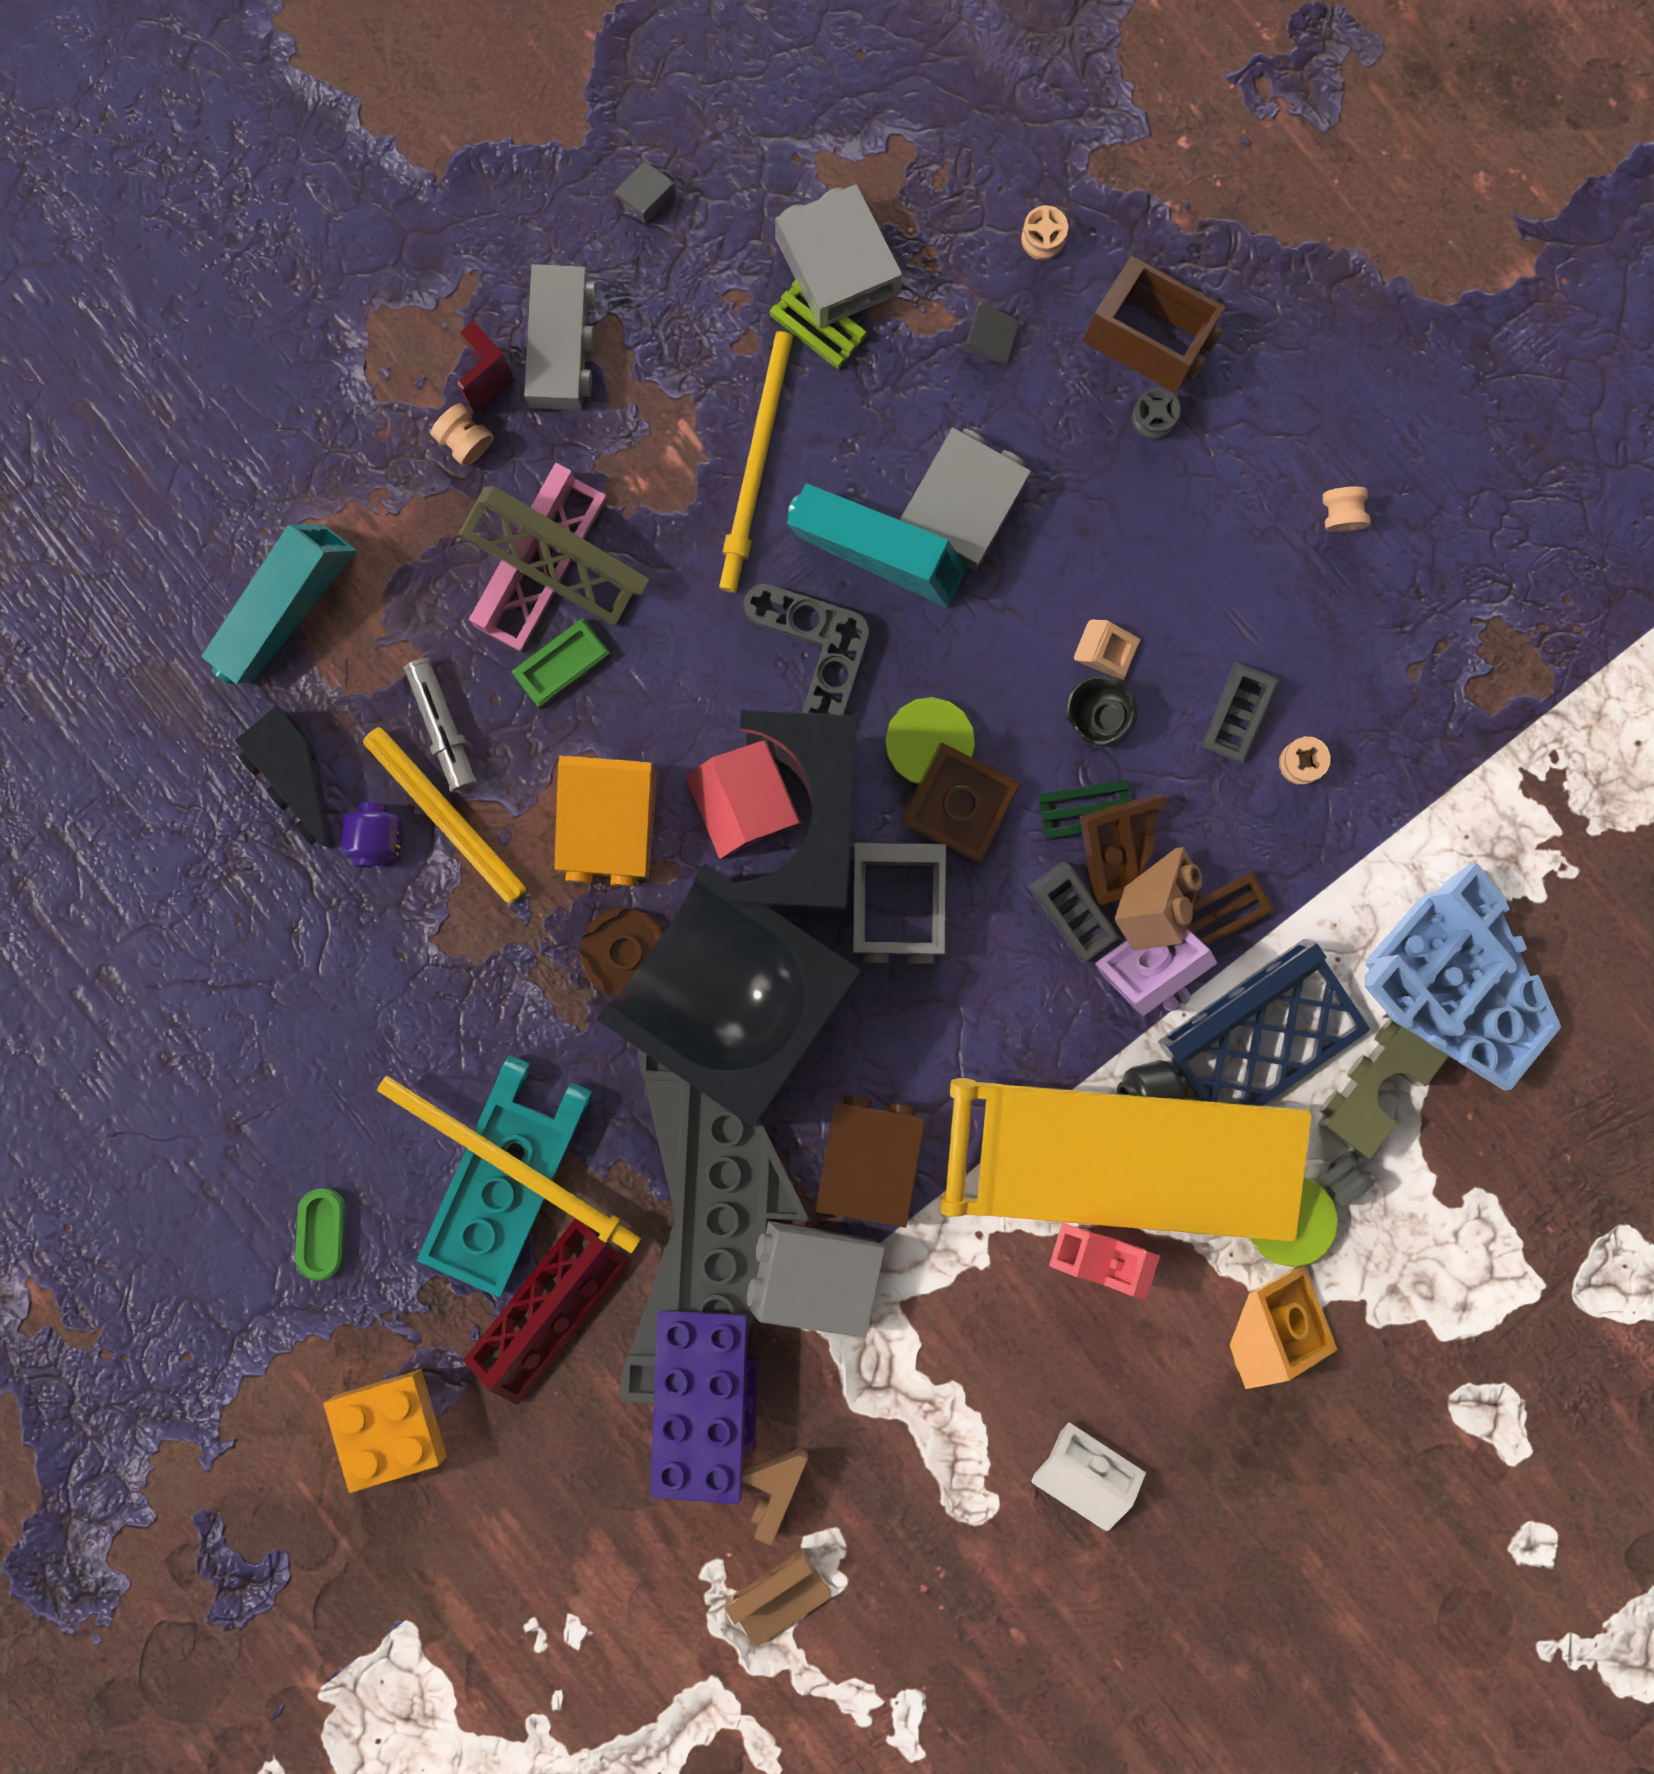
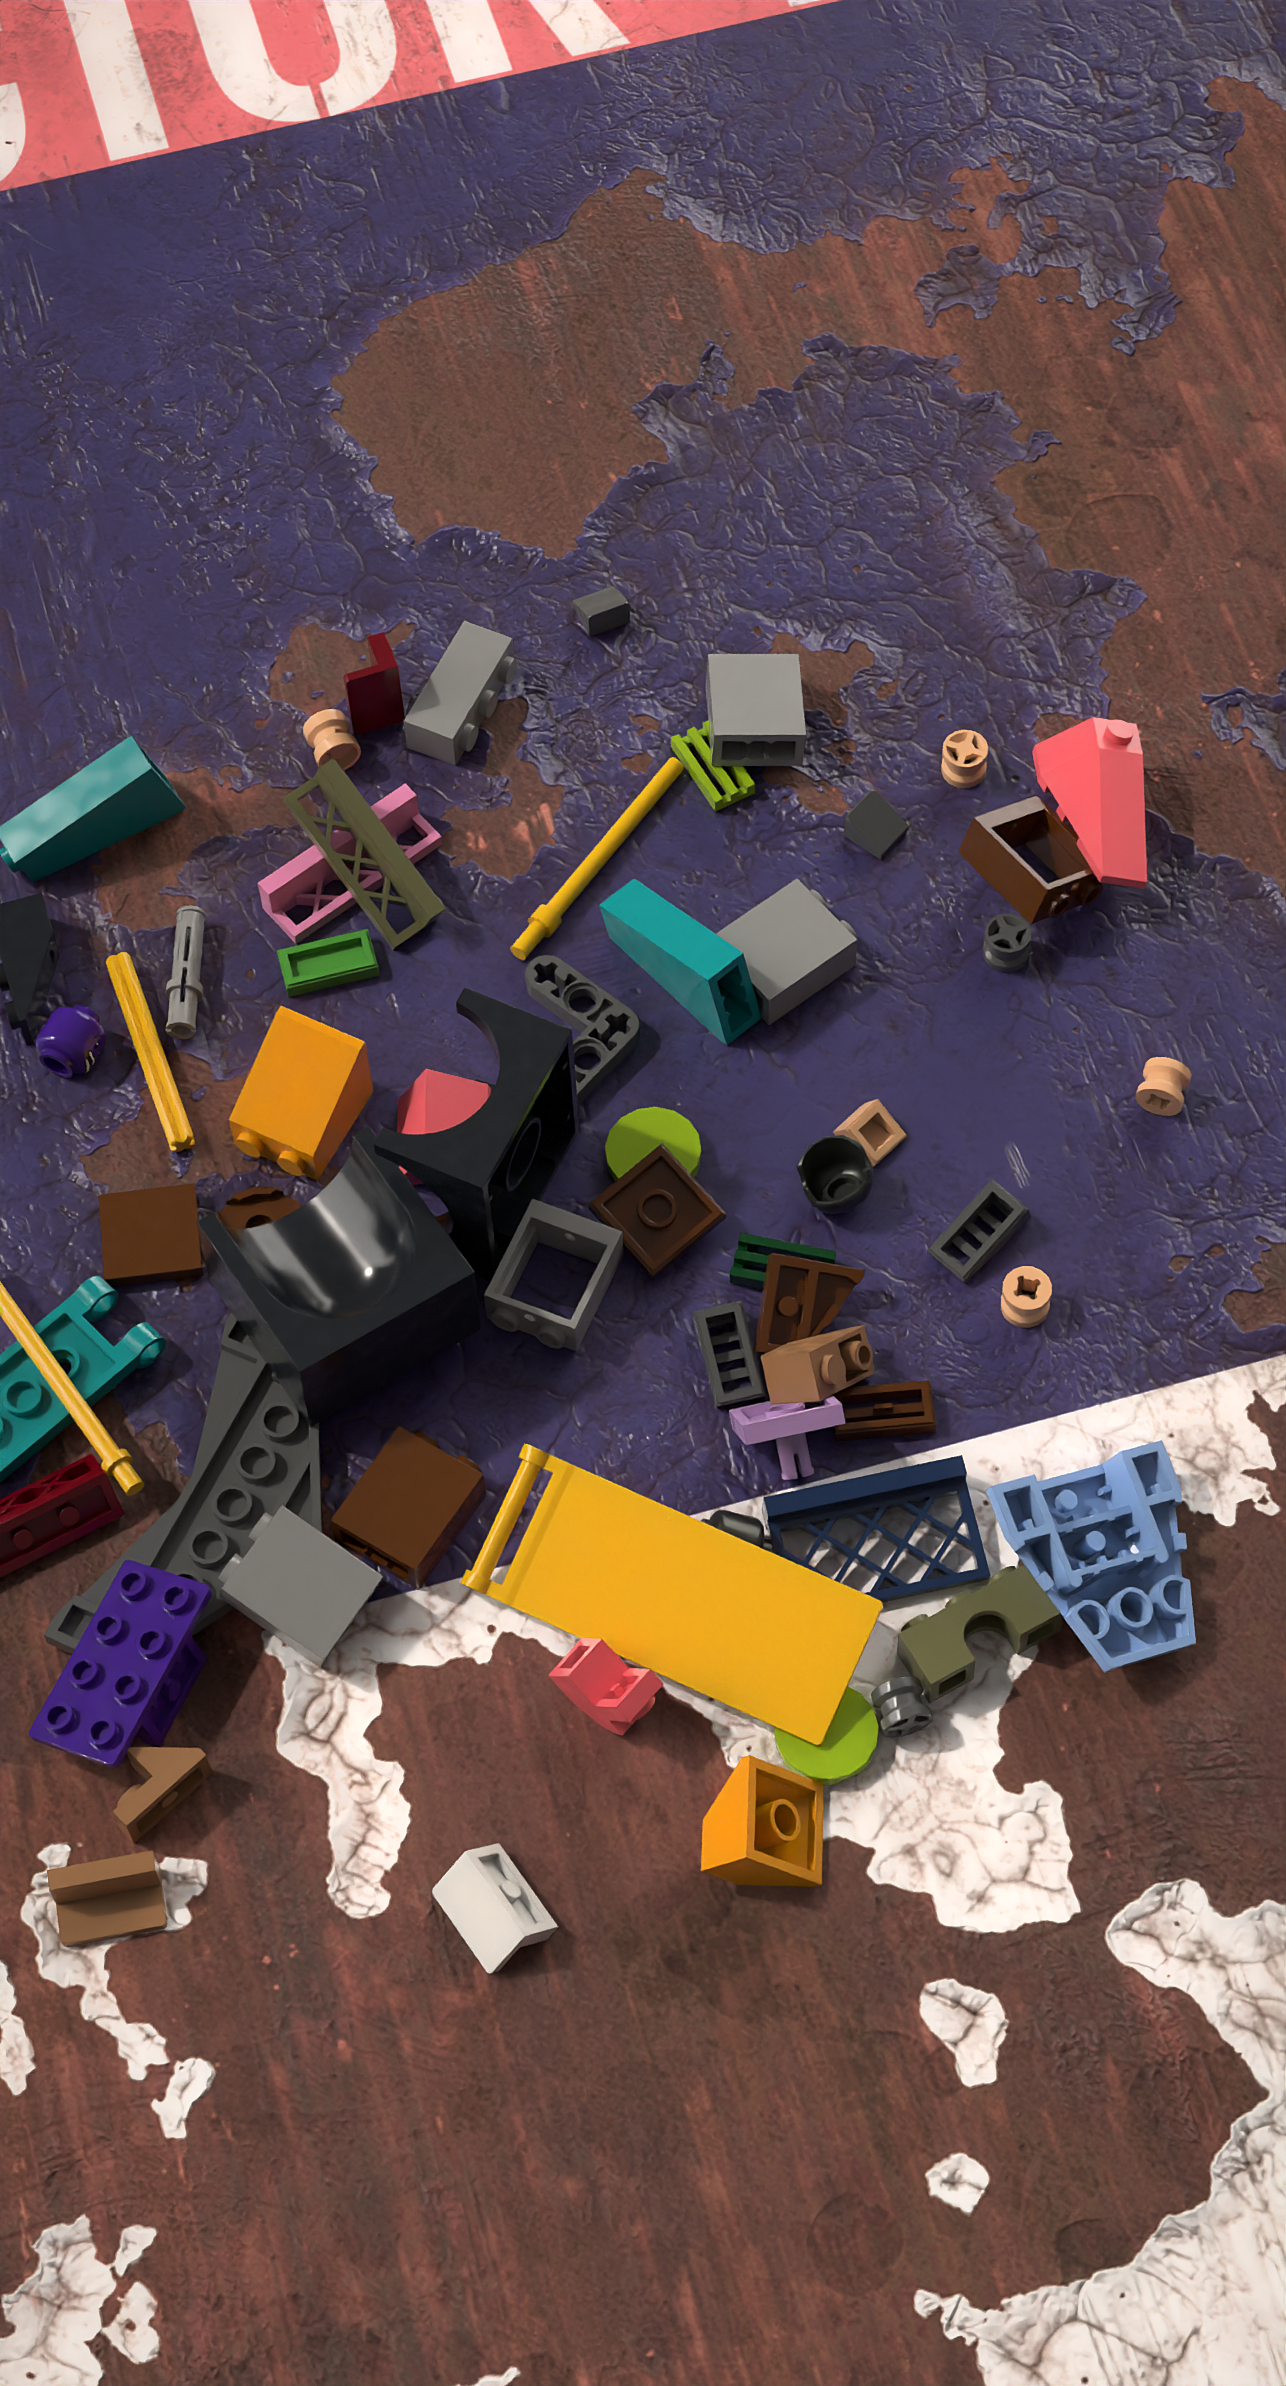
camera: 25 degrees right, 25 degrees down
none -> reddish brown tile [98,1183,204,1287]
none -> coral wedge [1032,717,1147,889]

